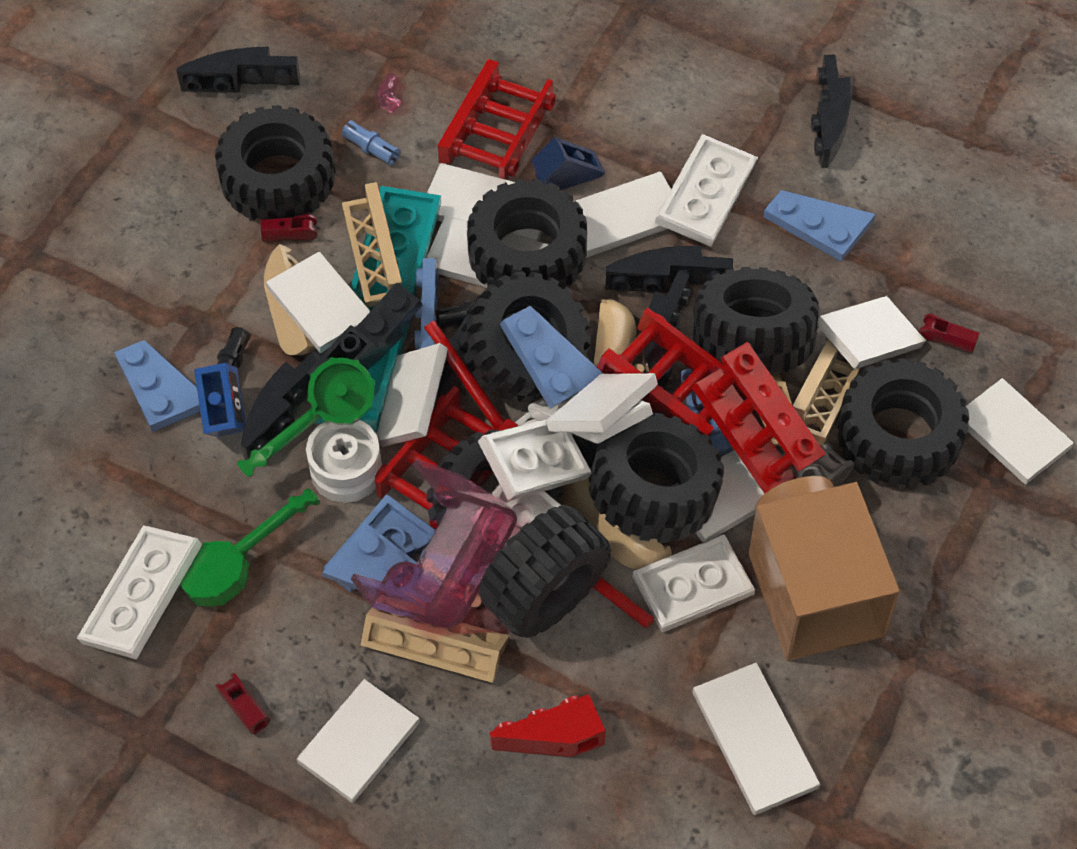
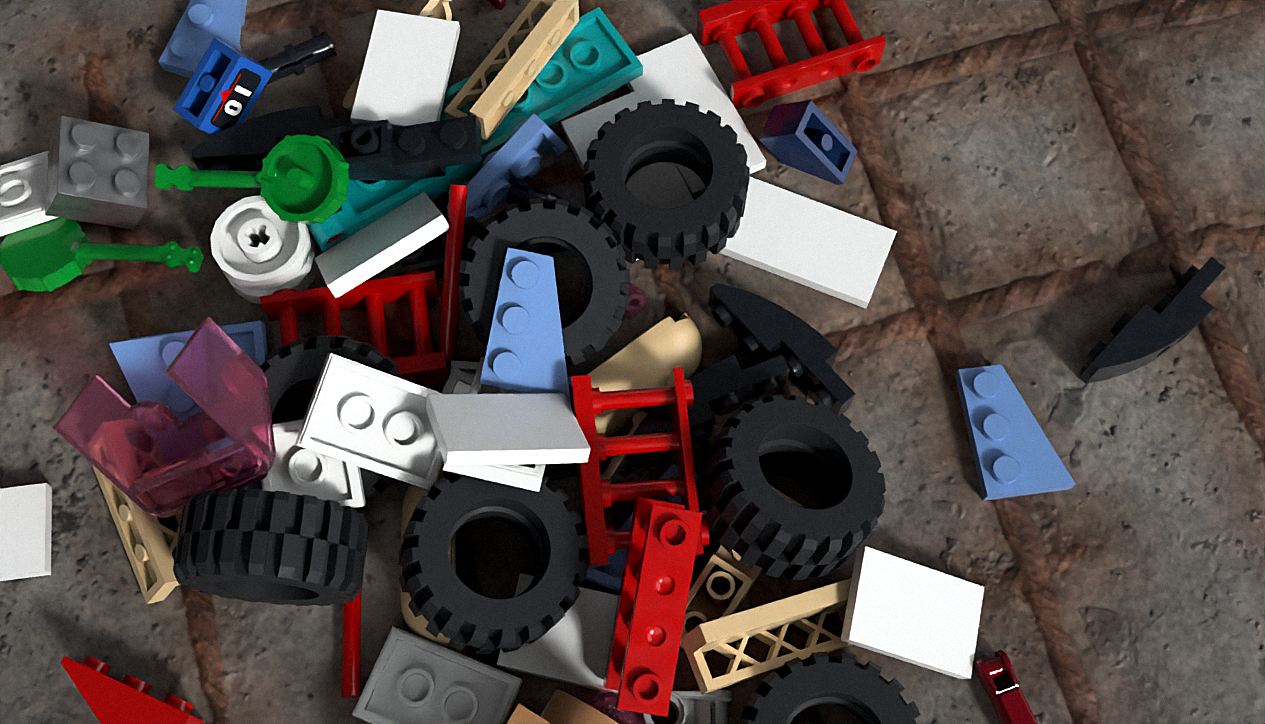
camera: 45 degrees right, 10 degrees up
white tile [655,134,758,247] -> none
none -> flat silver brick [45,116,149,230]

